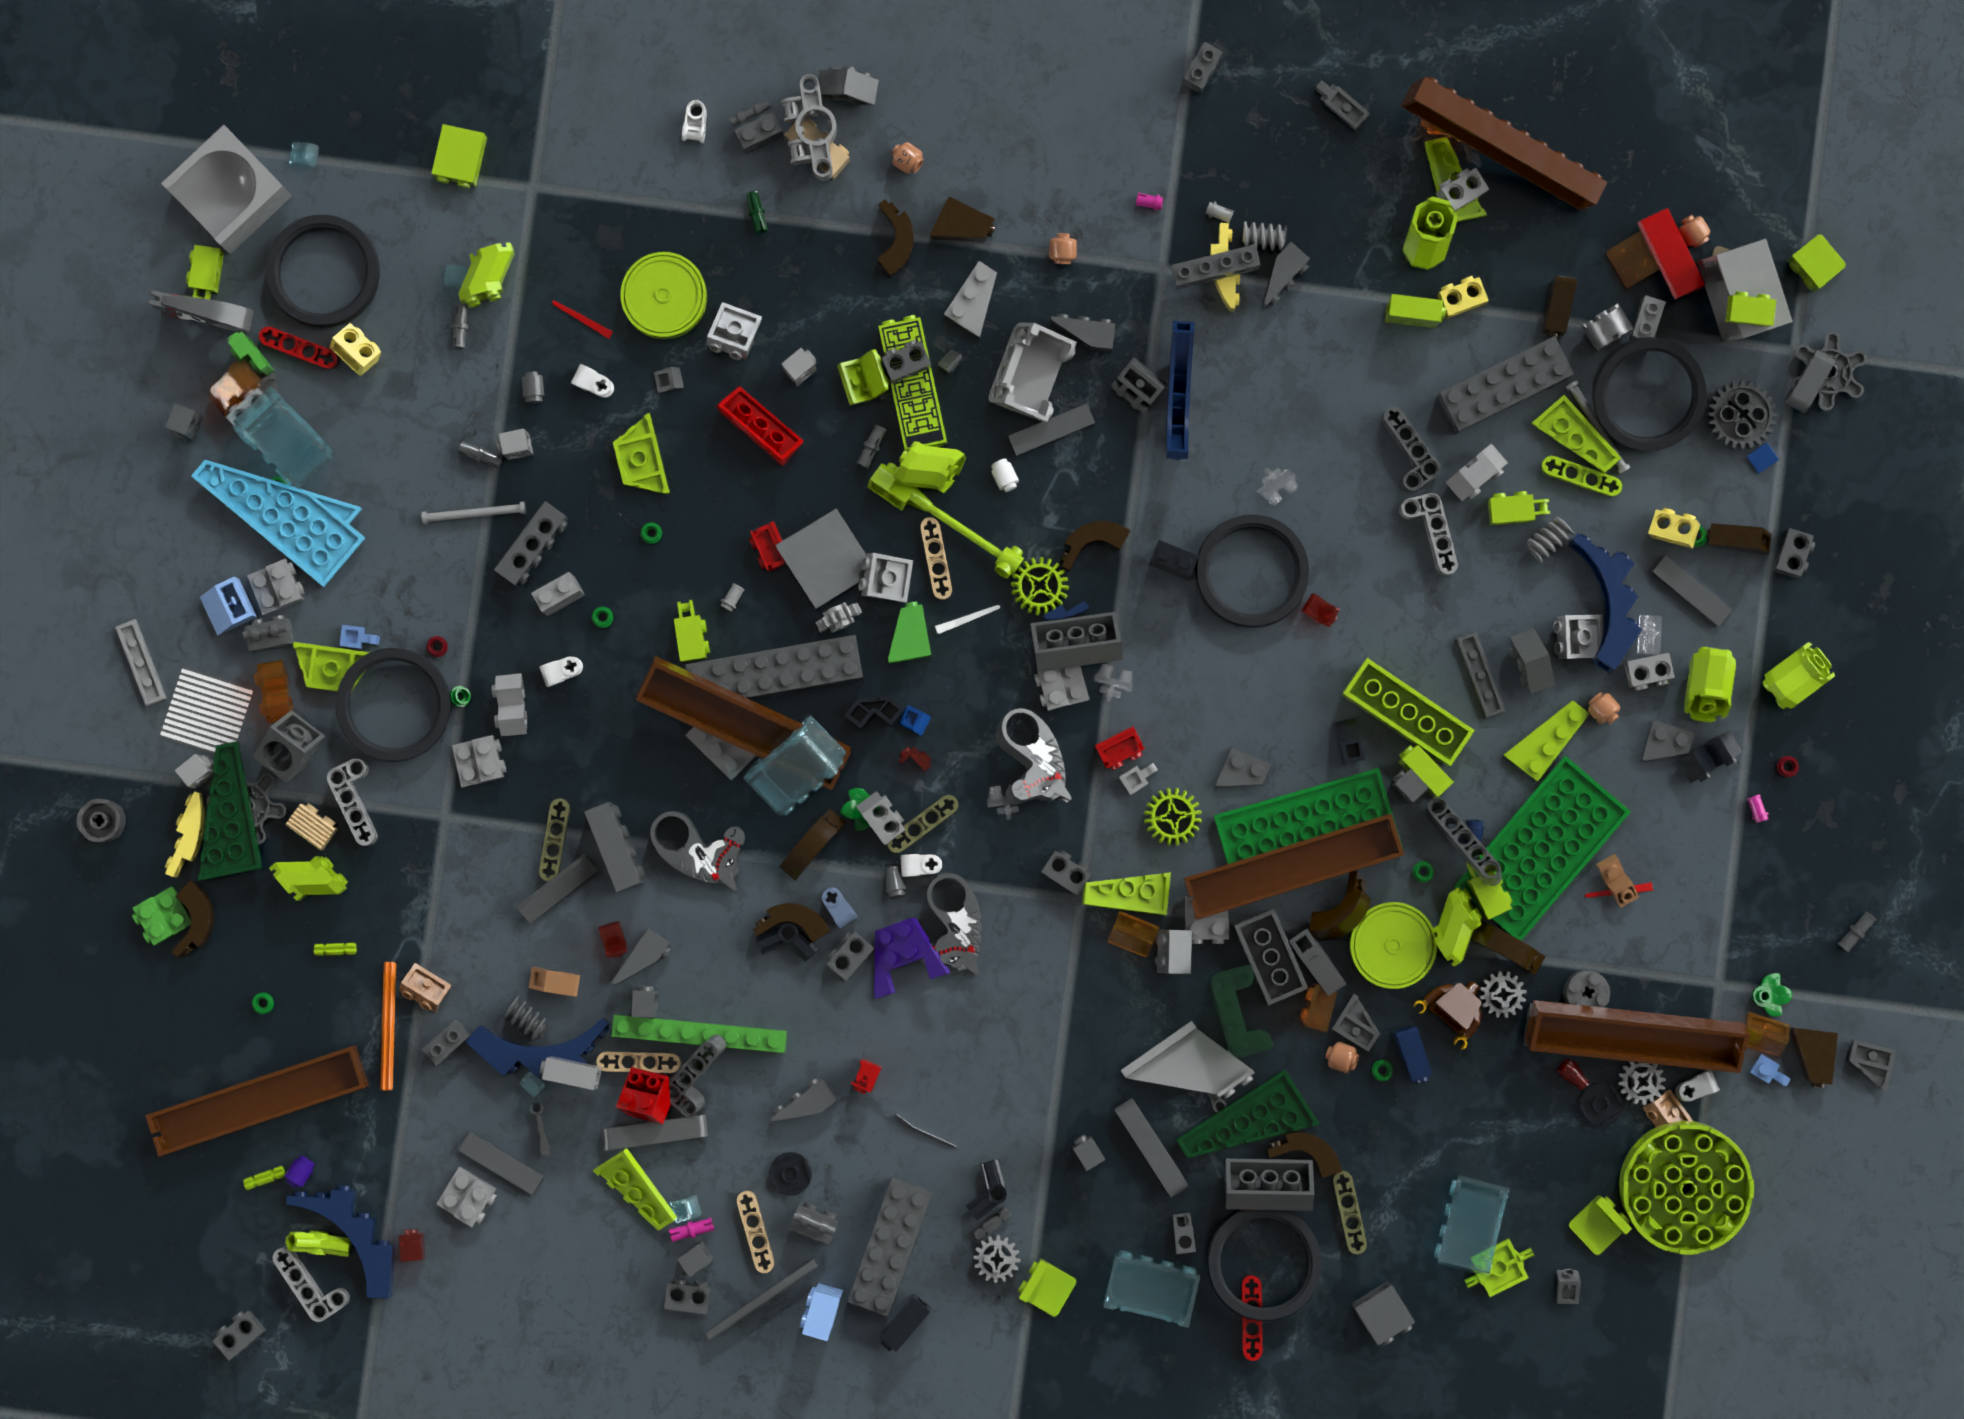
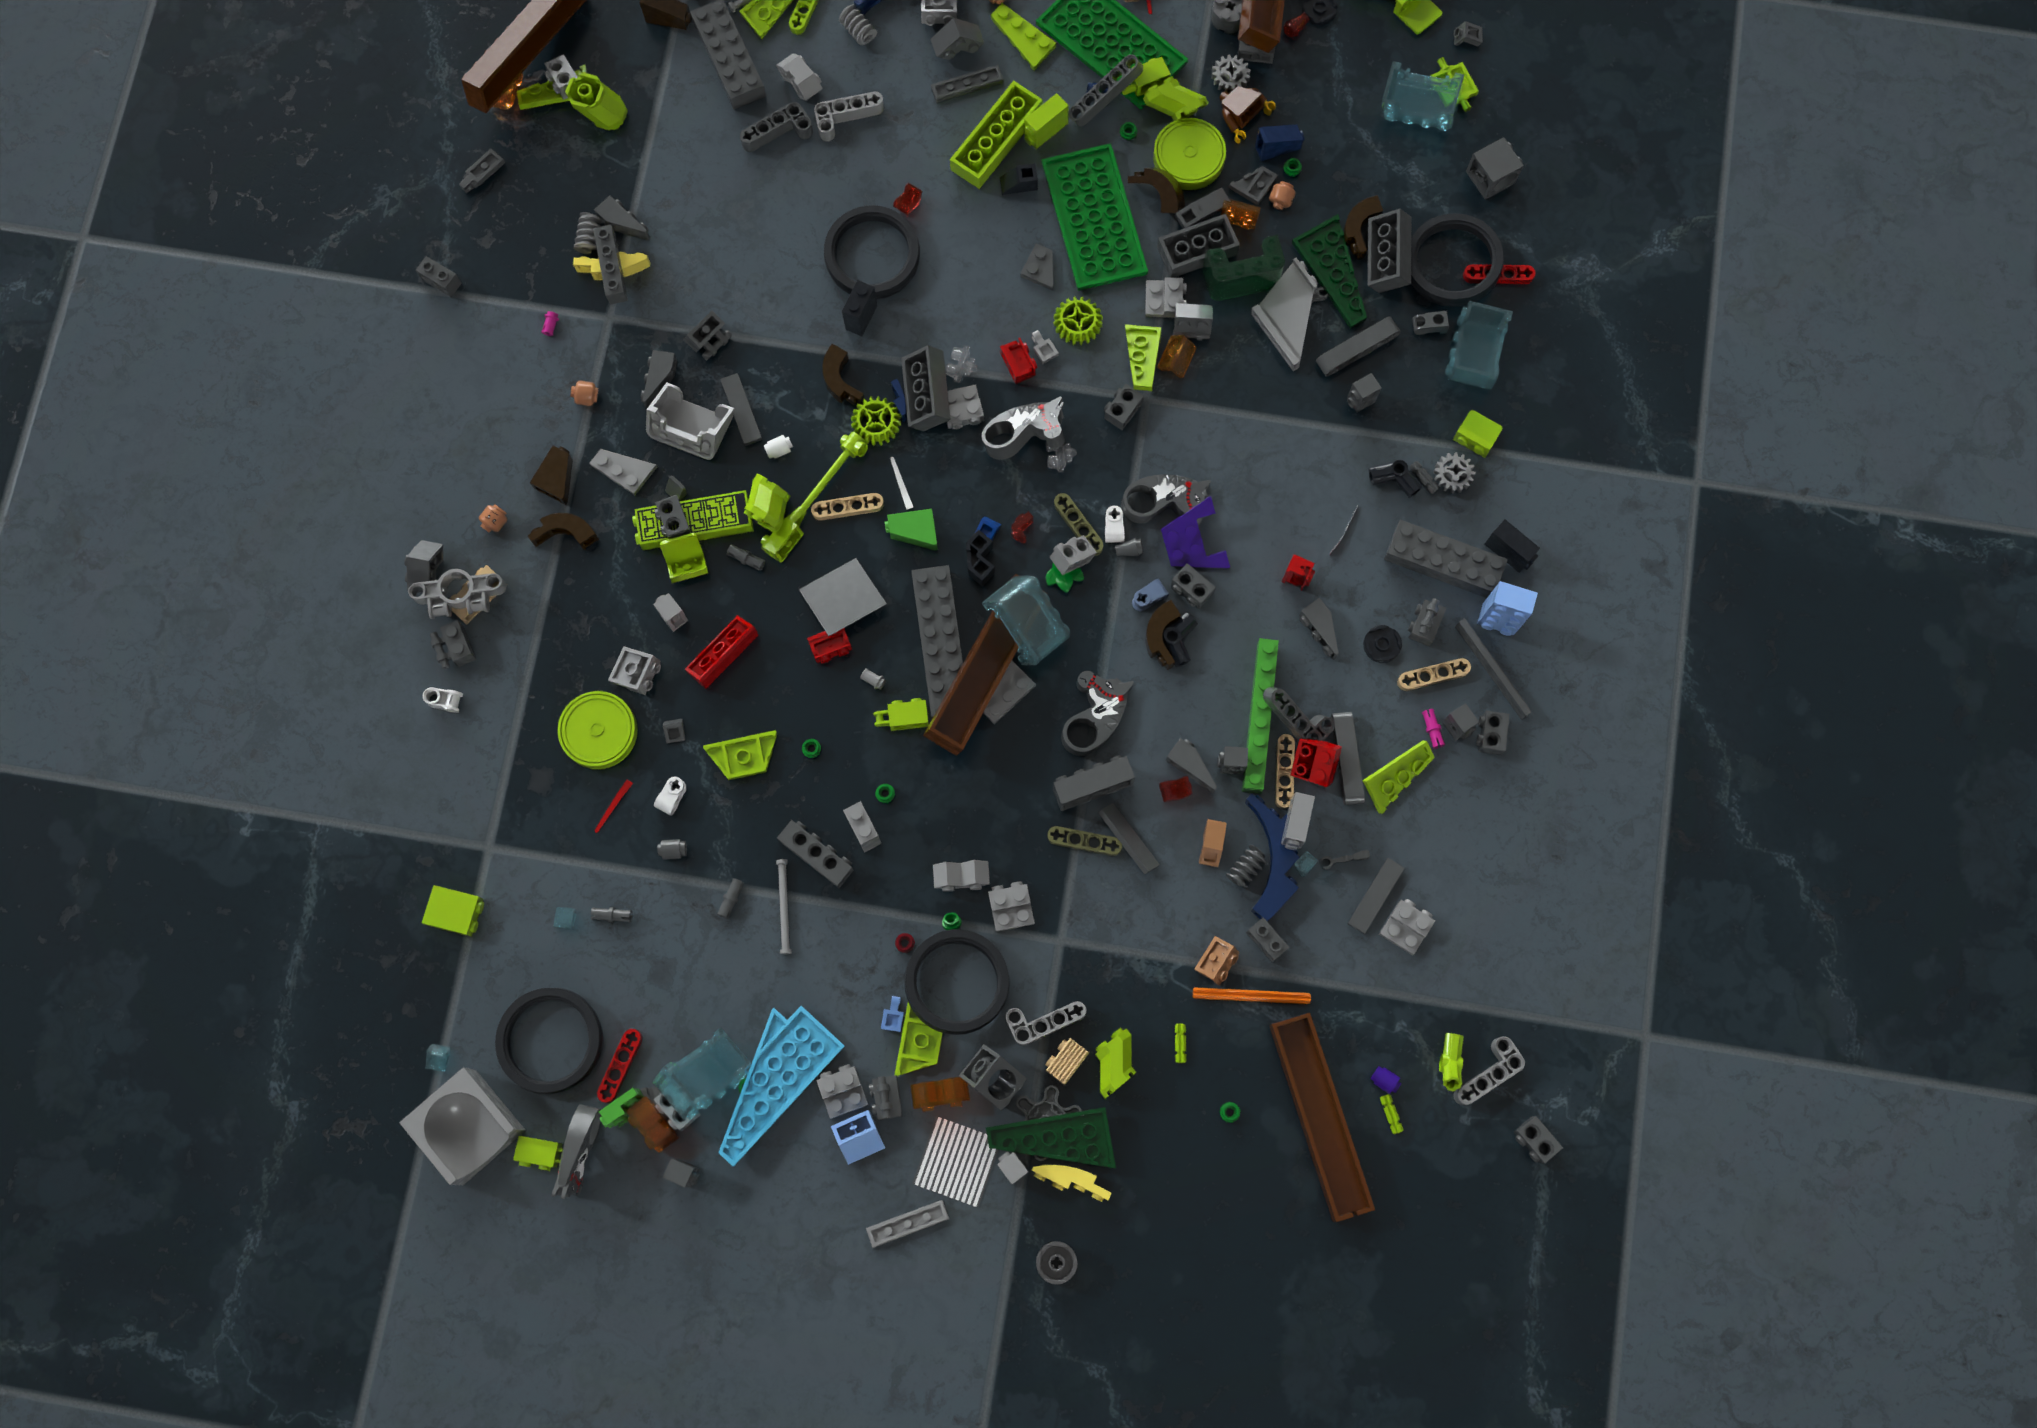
camera: 90 degrees left, 10 degrees down
bright green plate [132,886,191,945] -> none
dark brown arch [171,880,214,958] -> none
dark blue arch [286,1185,396,1299] -> none
light yellow brick [329,323,381,376] -> none
clear red brick [399,1229,426,1262] -> none
lime brick [458,243,515,308] -> none
light grey brick [496,429,533,460] -> none
white piece [539,656,583,687] -> none
clear light blue slope [670,1195,702,1223] -> none
dark green axle [746,191,768,234] -> none
dark brown arch [779,809,846,881] -> none
light grey gear [816,602,862,633] -> none
light grey plate [859,553,913,603] -> none
dark blue arch [1166,321,1194,460] -> none
reddish brown piece [1183,814,1404,920] -> none
light grey pin [1205,202,1234,223] -> none
clear hips [1257,468,1298,506] -> none
olive beam [1332,1170,1367,1254] -> none
lime brick [1385,294,1446,329] -> none
dark grey brick [1391,769,1429,804] -> none
light yellow brick [1437,276,1489,319] -> none
dark brown arch [1470,920,1546,975] -> none
lime brick [1487,491,1550,526] -> none

